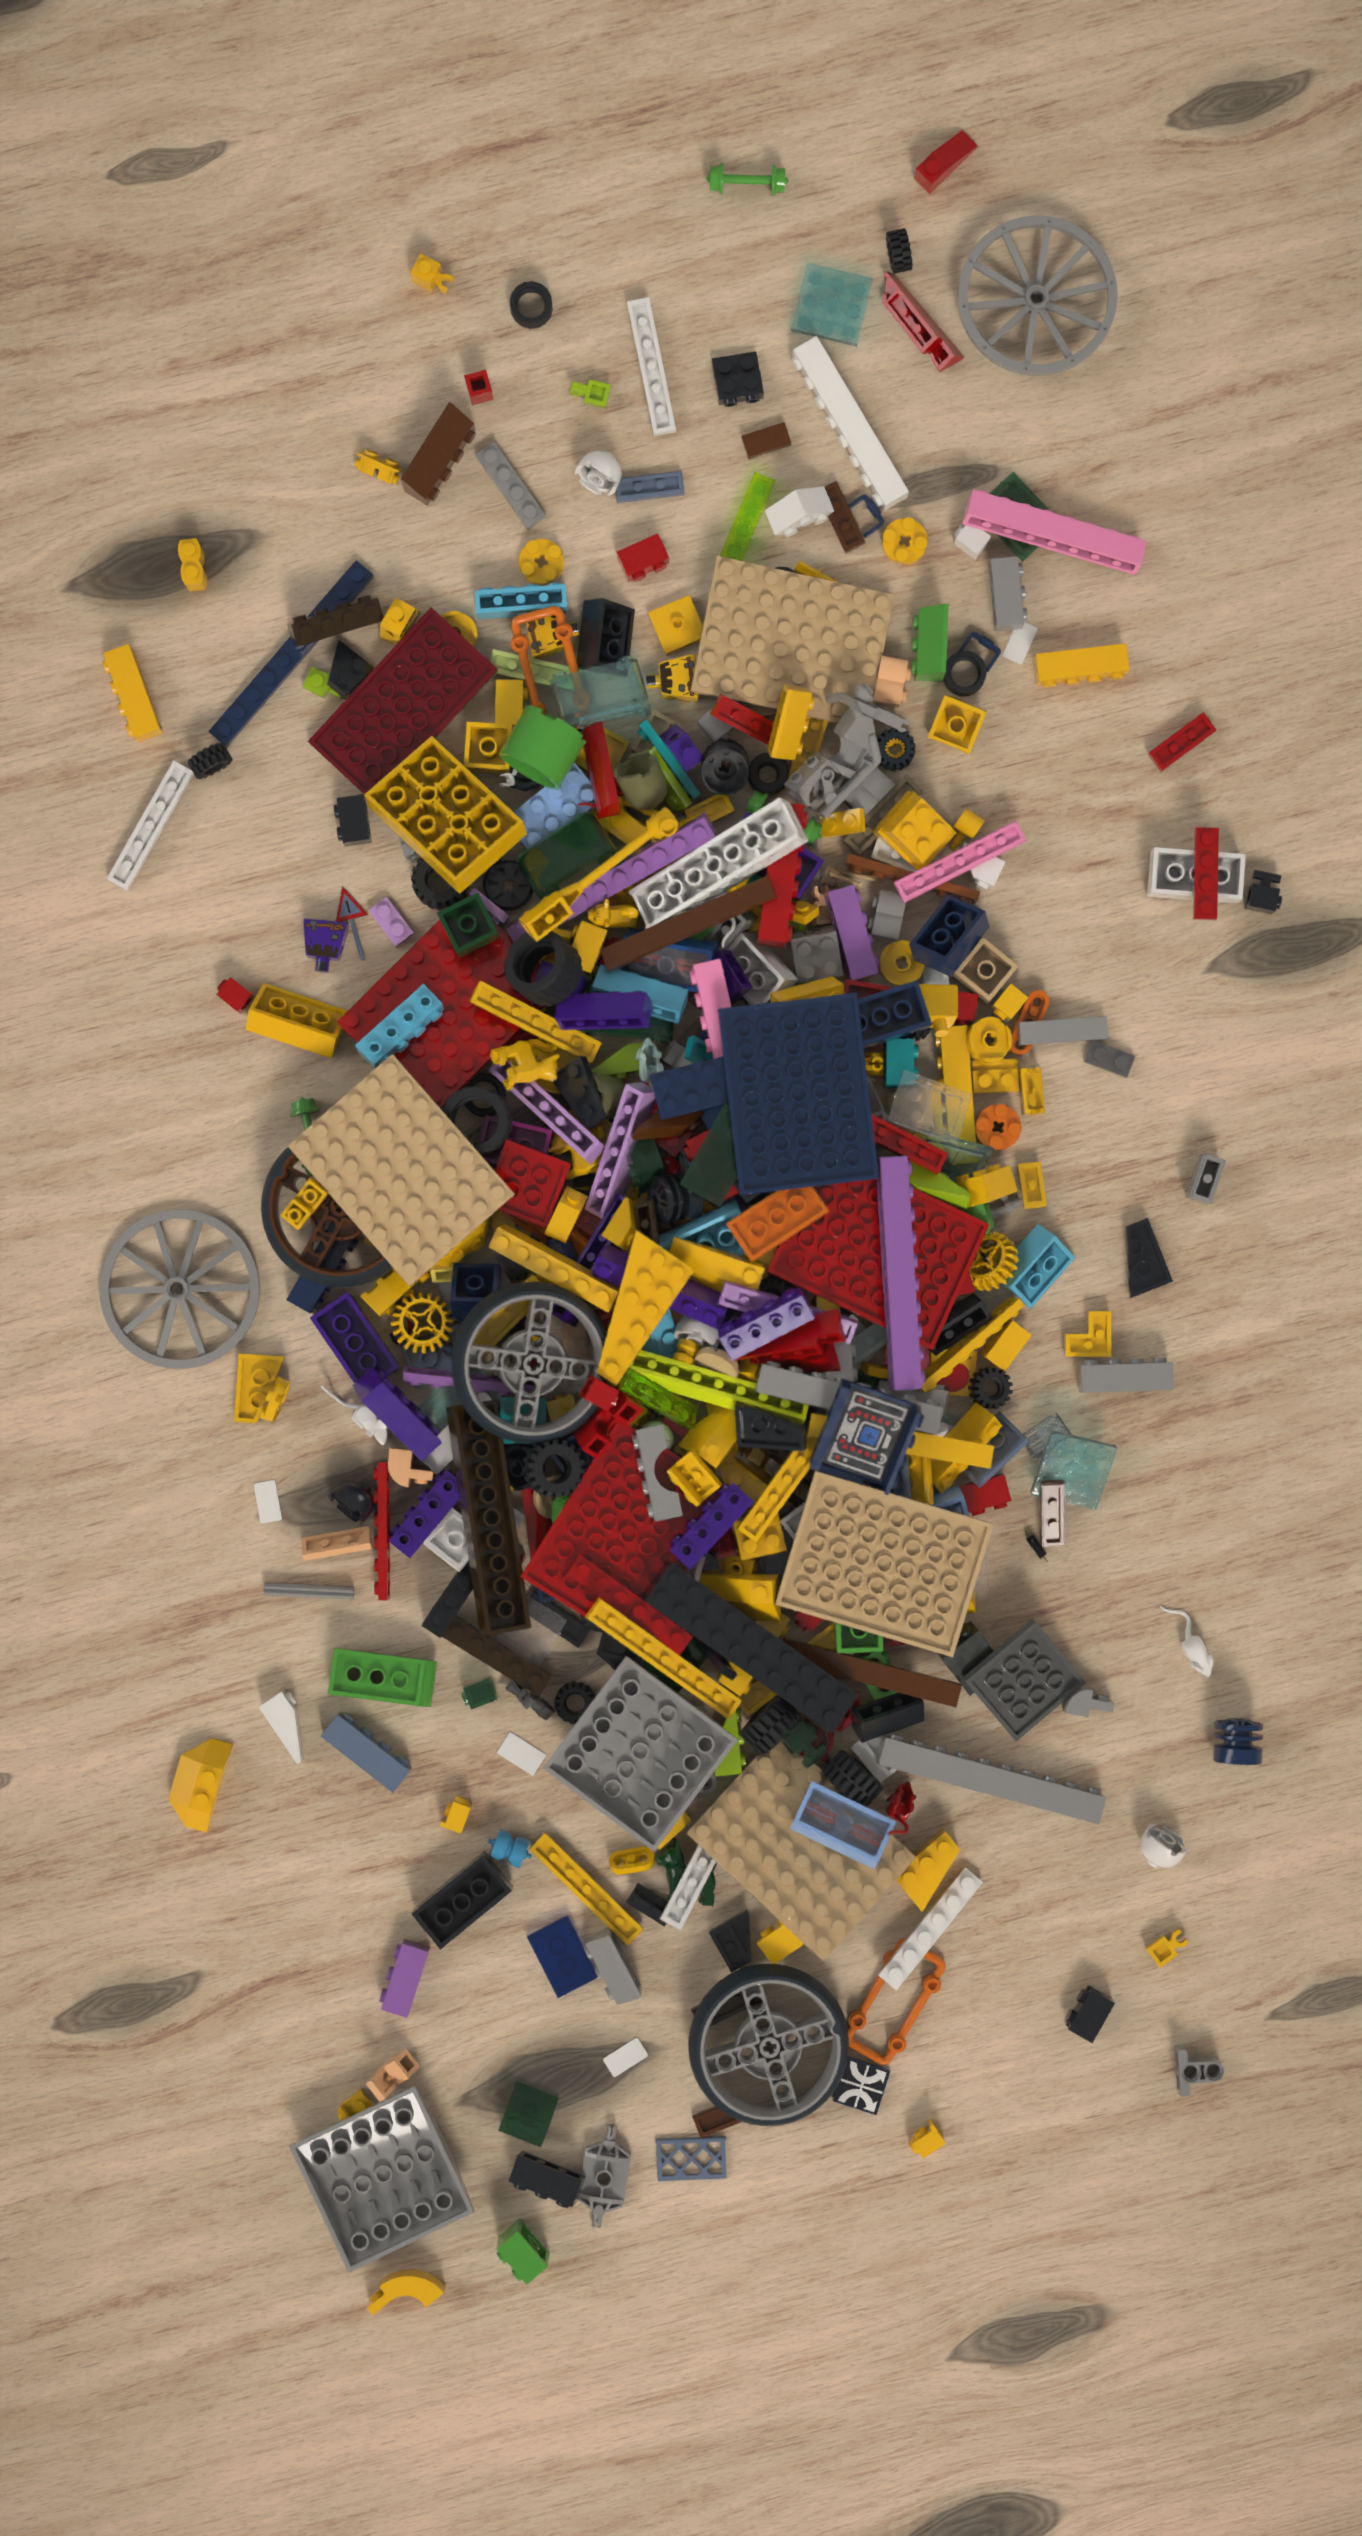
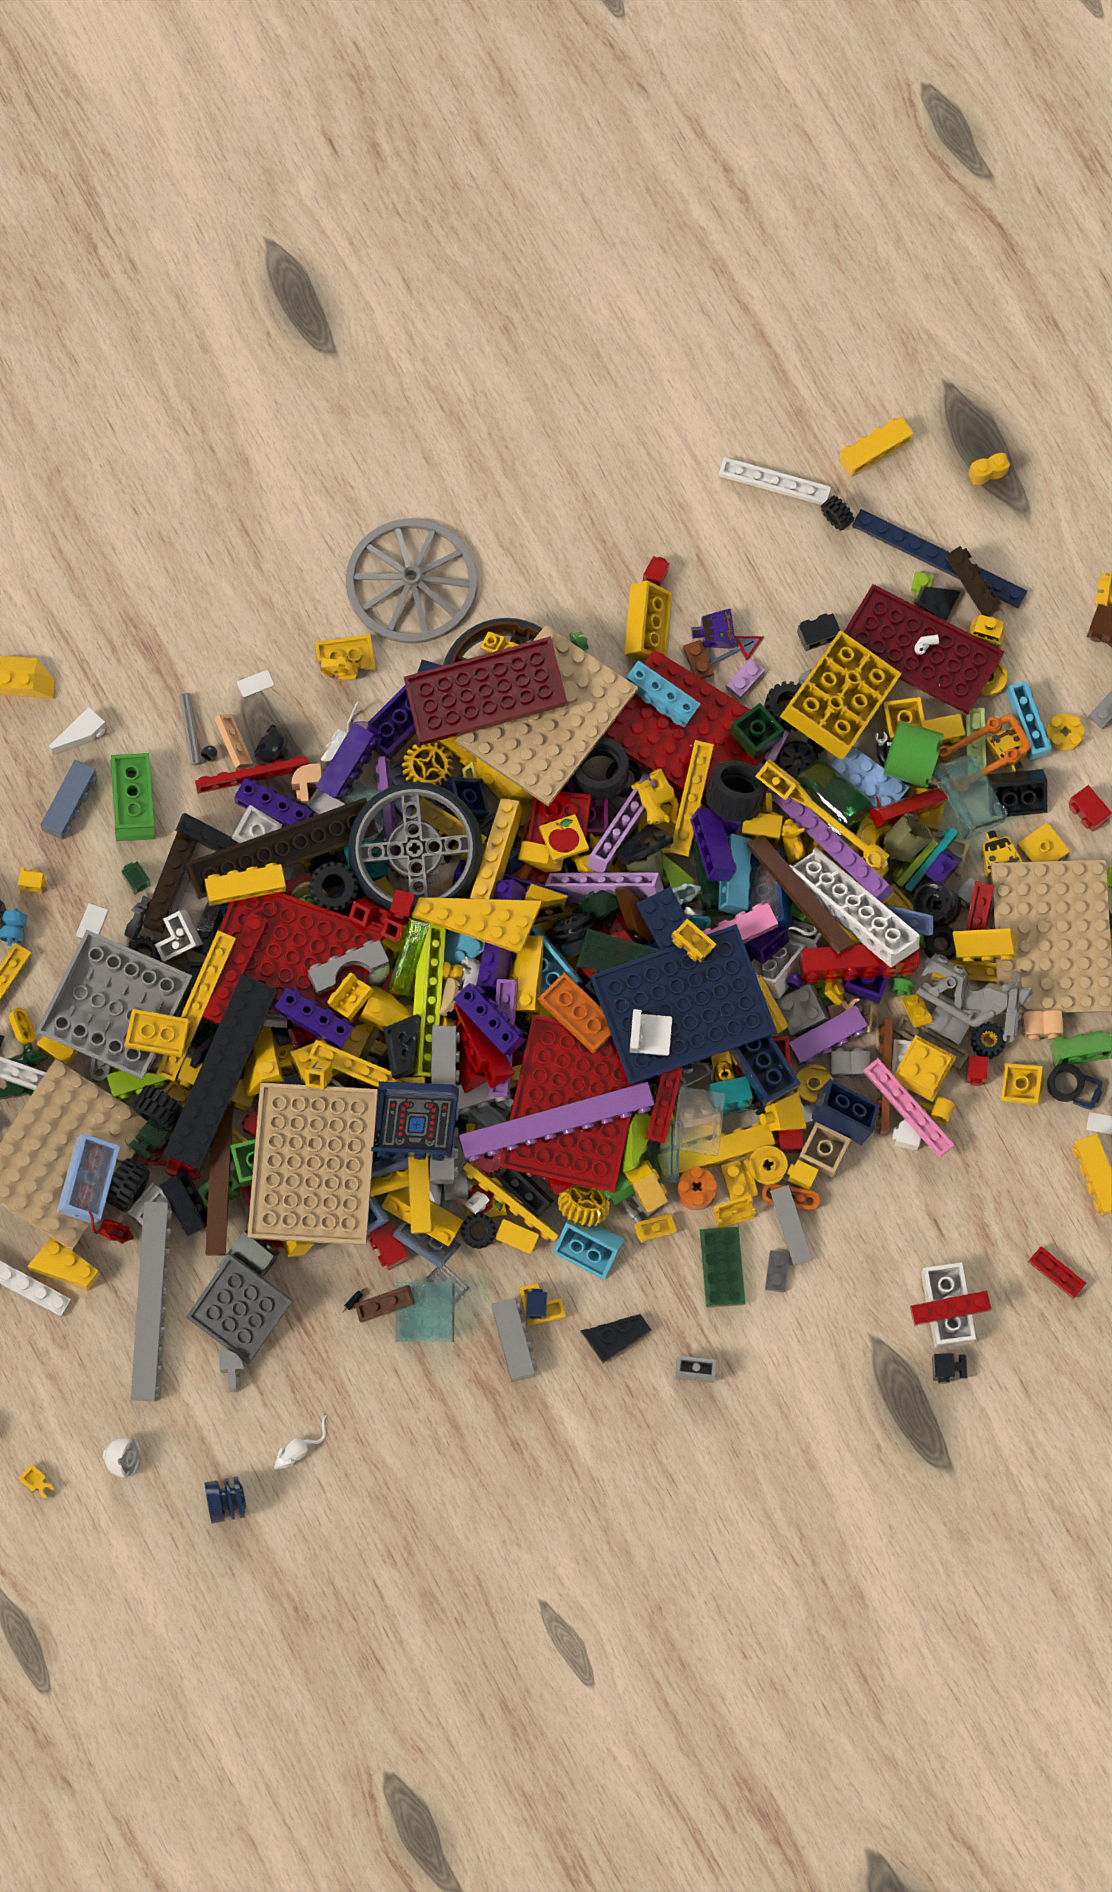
camera: 75 degrees right, 15 degrees down
none -> yellow tile [124,1009,190,1058]
none -> white brick [155,909,203,962]
none -> black hinge [200,745,217,762]
none -> yellow brick [205,863,286,906]
none -> yellow brick [305,1059,332,1090]
none -> dark red plate [404,636,568,746]
none -> white plate [464,1191,490,1214]
none -> dark blue brick [526,1289,547,1319]
none -> tile [539,814,589,862]
none -> white bracket [630,1009,672,1056]
none -> yellow bracket [671,919,716,963]
none -> dark orange plate [683,640,714,679]
none -> clear green plate [699,1227,745,1308]
none -> dark purple hinge [786,973,803,989]
none -> light blue tile [885,904,933,936]
none -> white arm [915,635,939,654]
none -> red brick [965,1055,988,1086]

